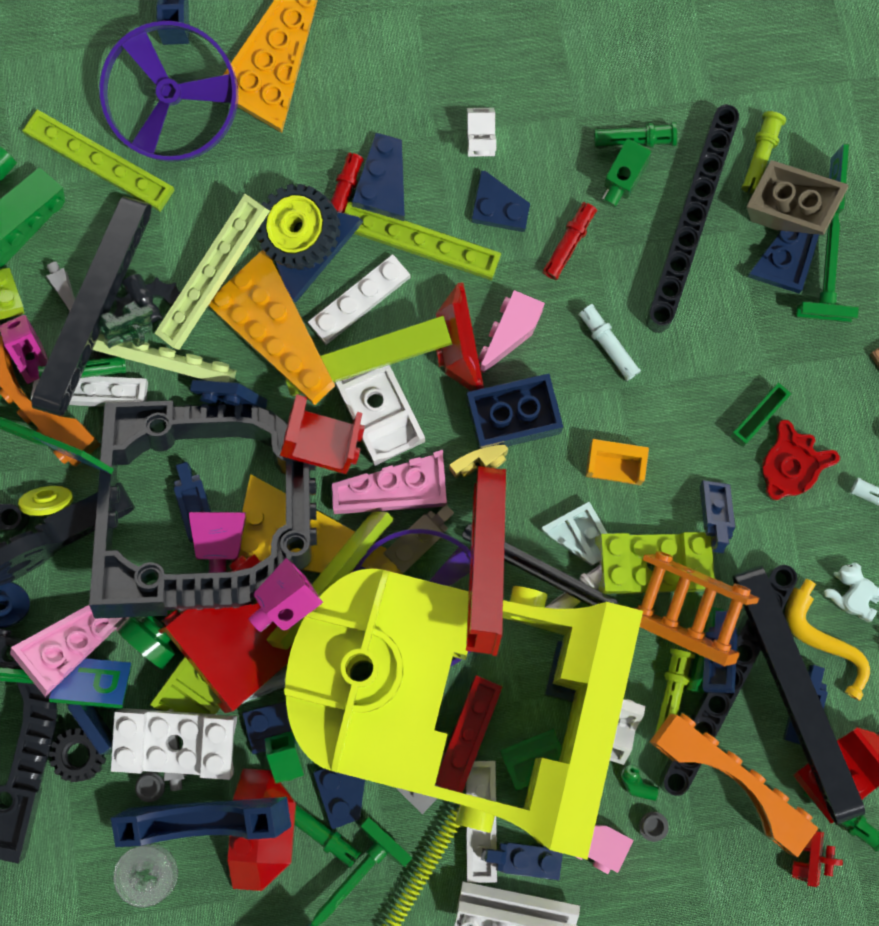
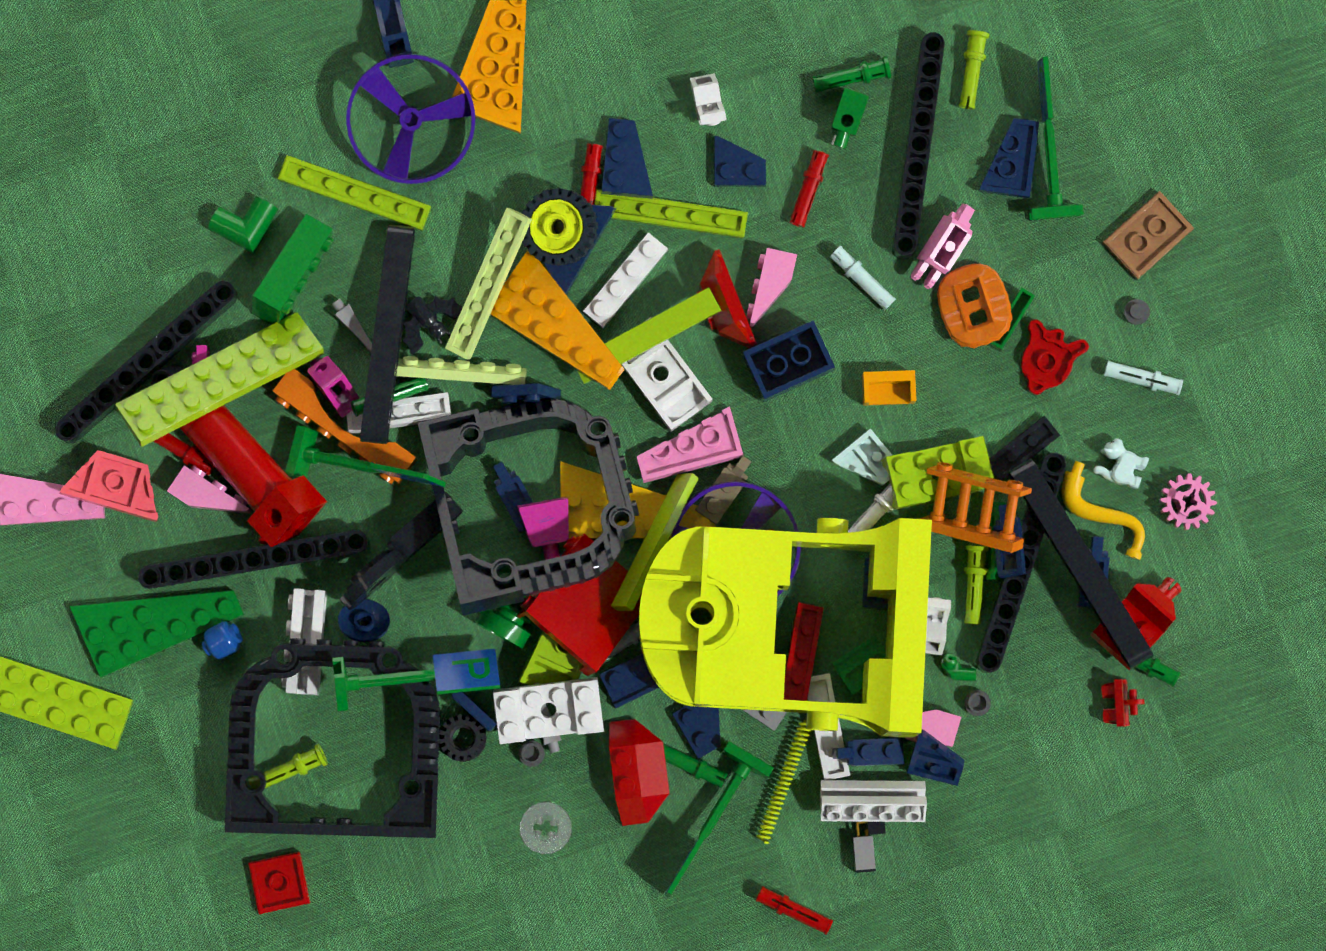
camera: 15 degrees left, 5 degrees up
bright pink wing [10,605,126,697] -> none
neon yellow wheel [18,486,73,516] -> none
clear green hips [100,302,153,348] -> none
dark blue arch [111,797,291,847] -> none
dark pink torso [249,558,323,632] -> none
green brick [265,731,304,783] -> none
panel [280,394,365,474] -> none
light yellow slope [449,445,508,478] -> none
black axle [462,525,618,606] -> none
red tile [466,466,506,656] -> none
orange arch [649,713,818,857] -> none
dark blue hinge [700,480,735,553] -> none
dark tan slope [747,160,848,235] -> none
none -> dark blue wing [907,729,965,786]
none -> bright pink hinge [911,203,975,289]
none -> orange piece [937,264,1013,349]
none -> black tile [989,415,1060,481]

